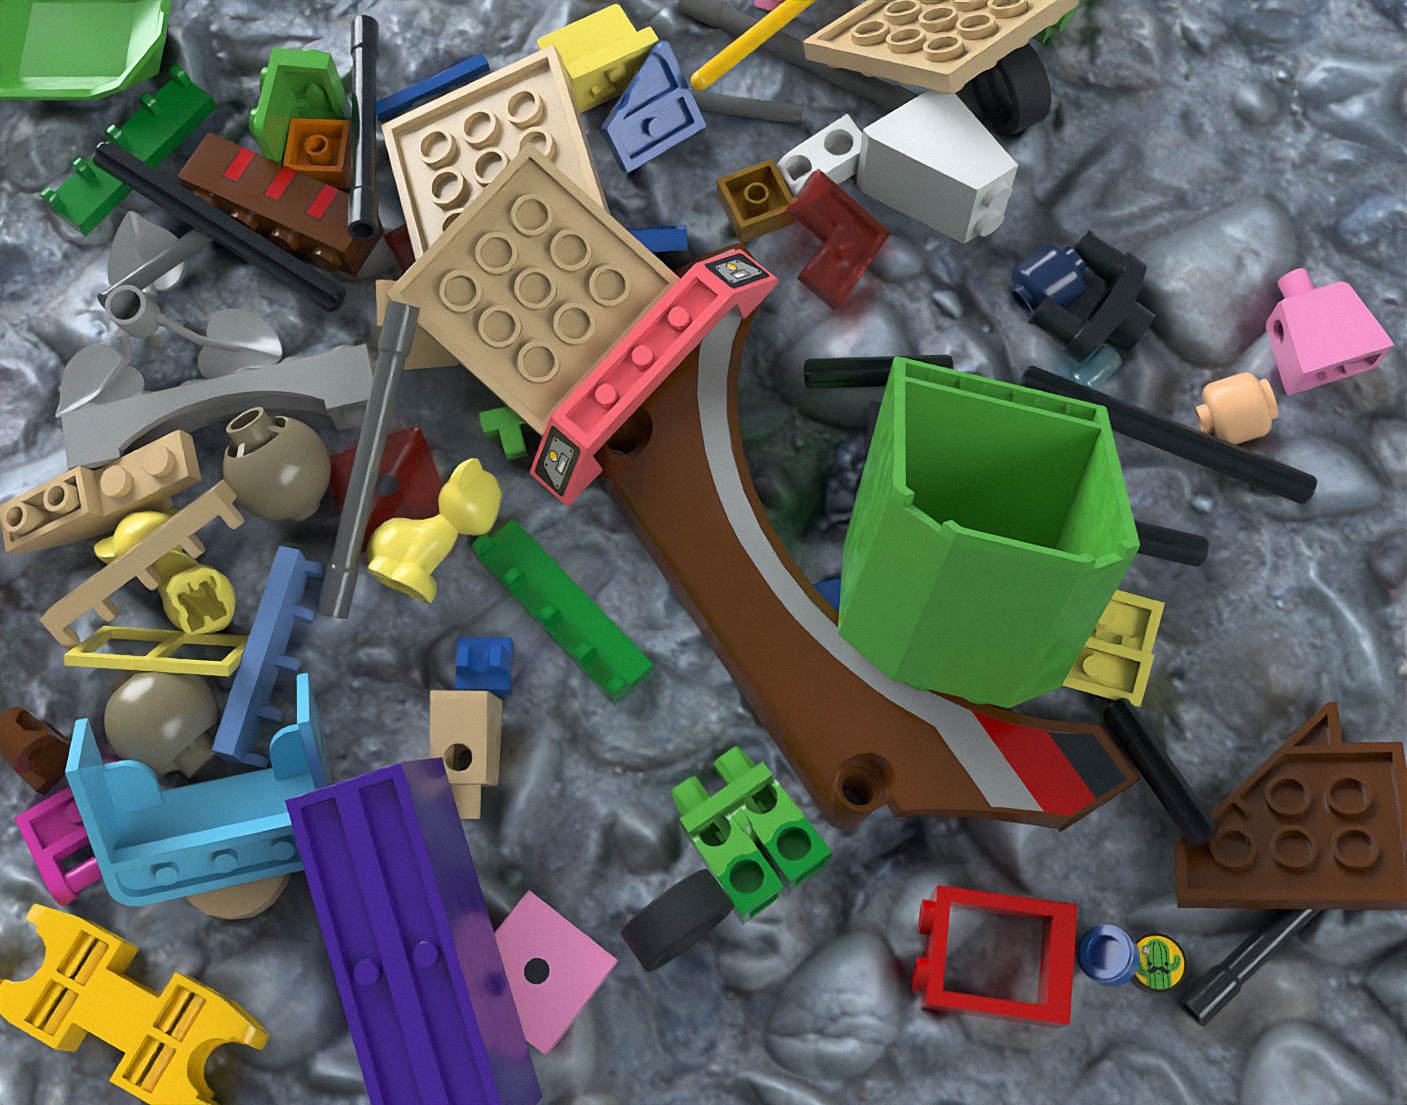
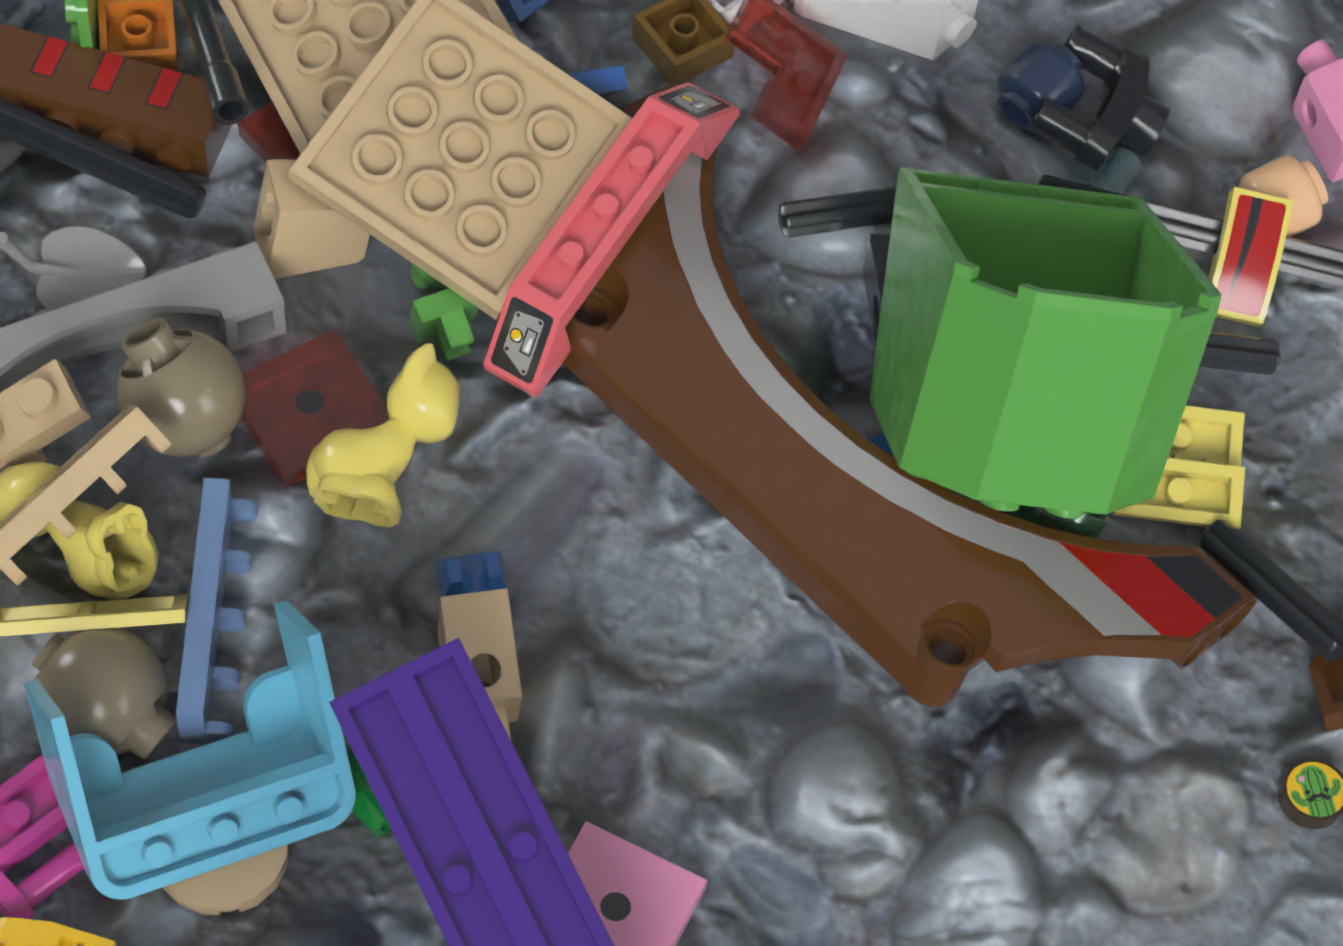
camera: 20 degrees left, 10 degrees down
dark grey piece [316,300,420,619] -> none
green hinge [471,518,654,705] -> none
black tyre [620,869,734,972] -> none
hips [671,746,832,925] -> none
red window [912,885,1077,1028] -> none
blue tile [1077,924,1140,987] -> none
none -> slope [1208,187,1294,327]

